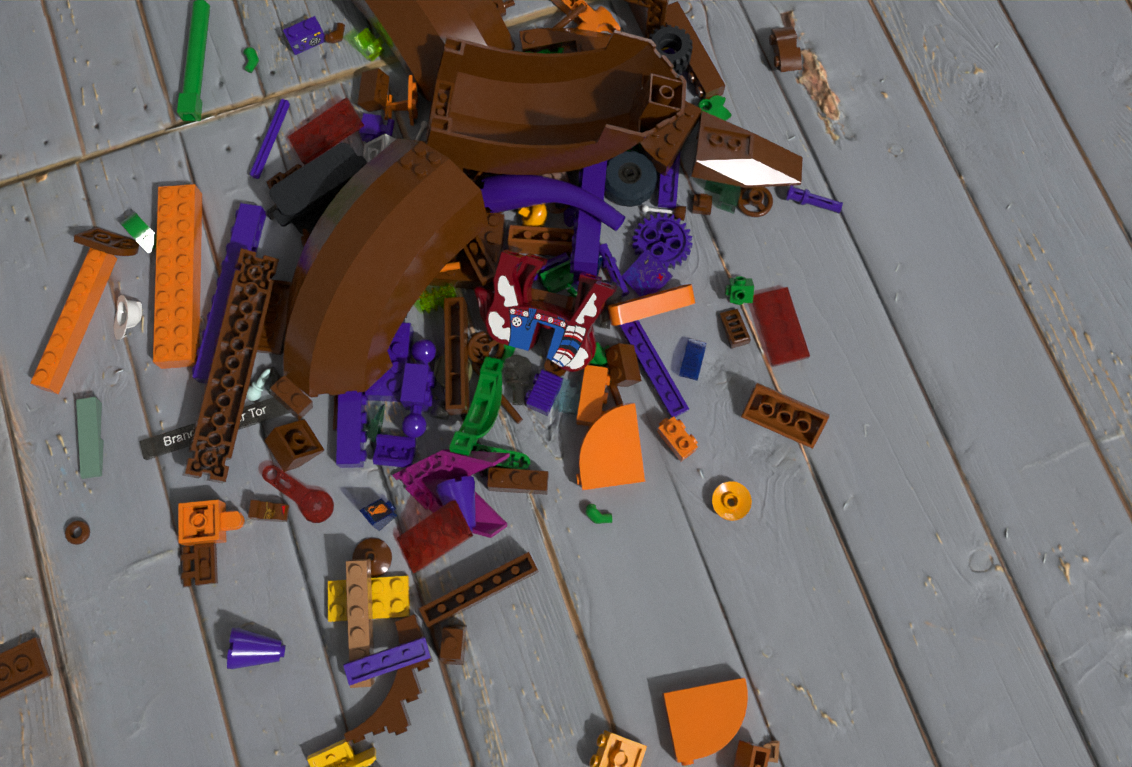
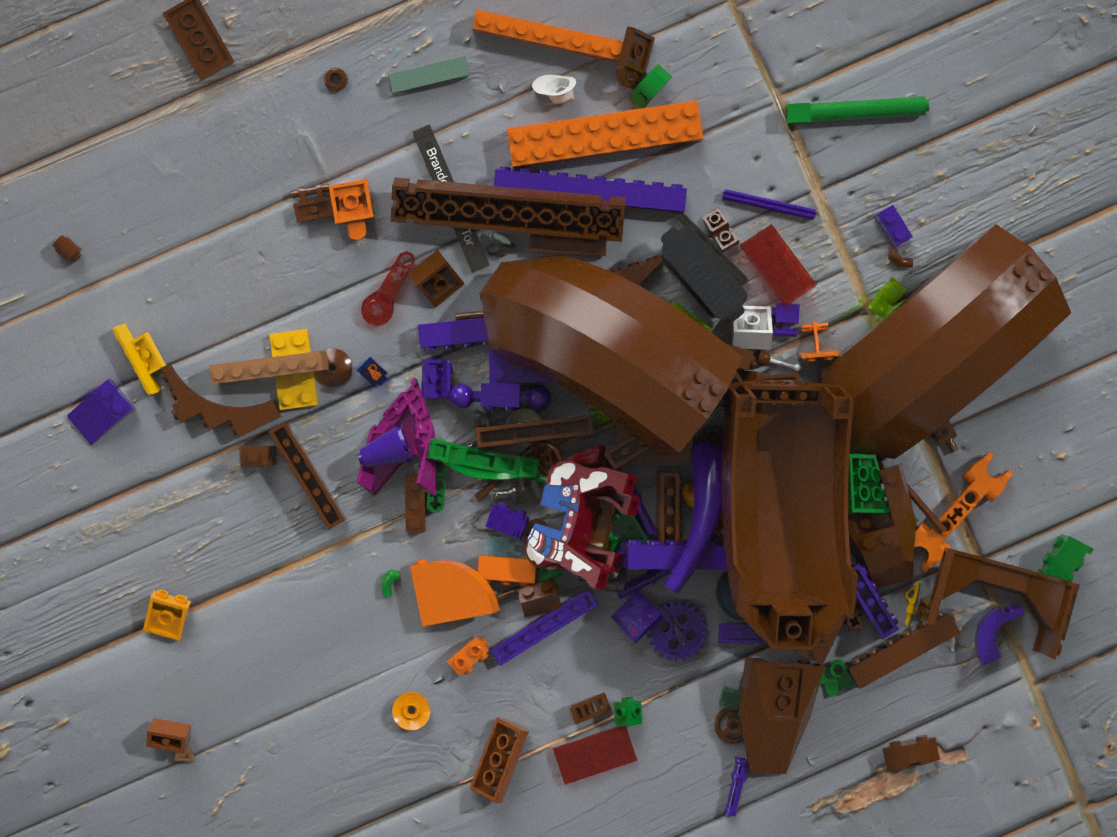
camera: 85 degrees right, 15 degrees up
dark purple cone [227,627,286,670] -> none
green arm [243,47,259,73] -> none
reddish brown leg [248,500,290,522] -> none
reddish brown brick [270,375,313,420] -> none
dark purple plate [343,637,431,686] -> none
reddish brown brick [358,68,390,112] -> none
clear green plate [366,404,385,443] -> none
clear red plate [397,500,473,574] -> none
orange beam [607,284,696,326] -> none
hinge [642,205,686,221] -> none
black tyre [649,25,693,75] -> none
orange brick [662,678,748,766] -> none
clear blue slope [679,338,707,381] -> none
reddish brown tile [692,193,713,215] -> none

